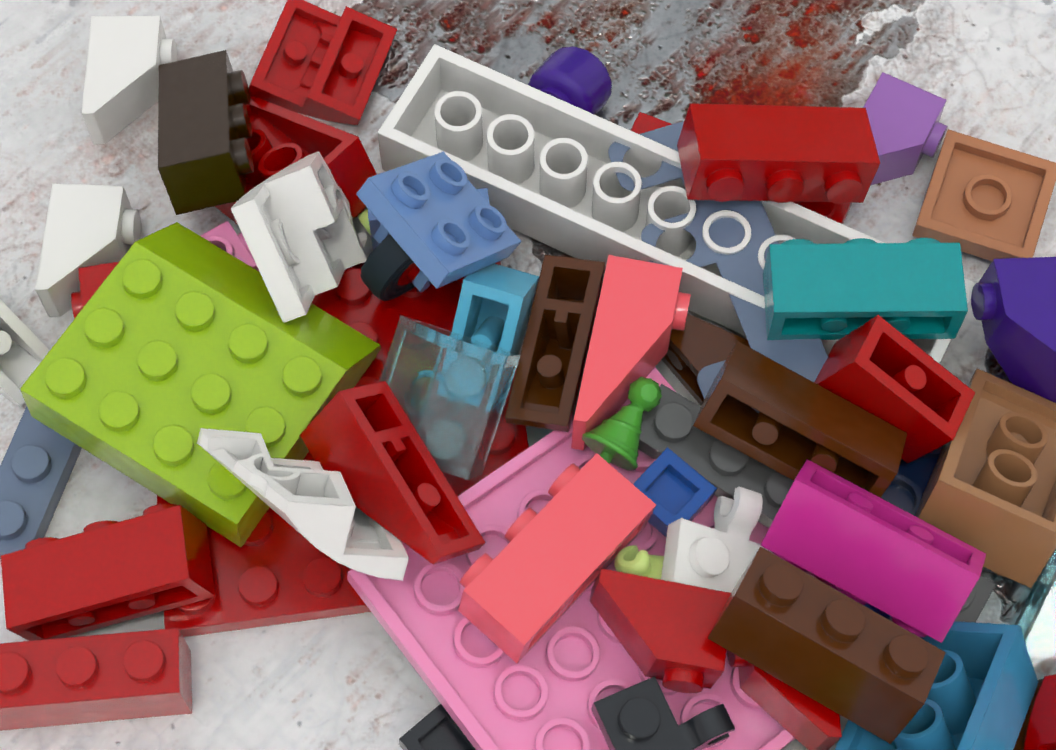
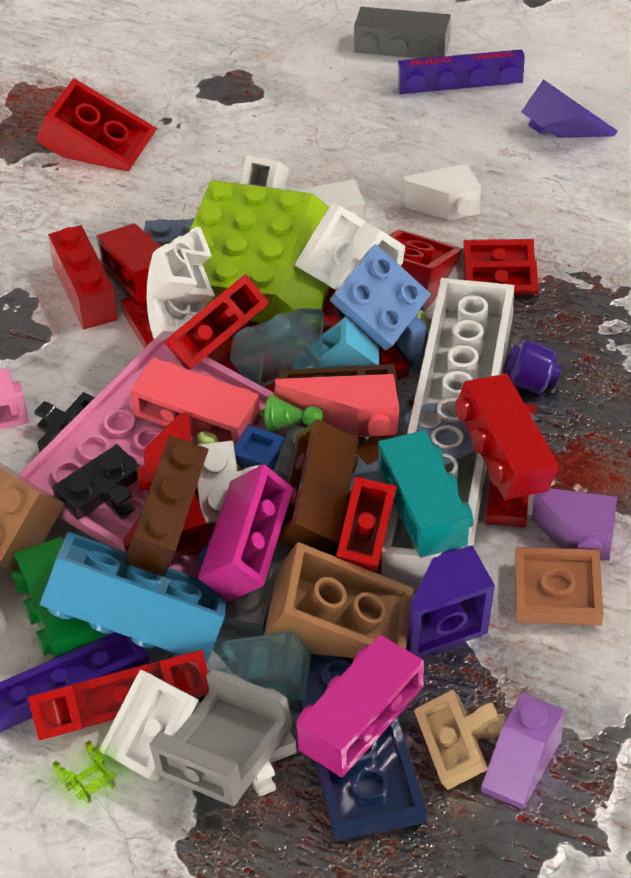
camera: 75 degrees right, 20 degrees down
dark brown brick [158,50,254,215] -> none

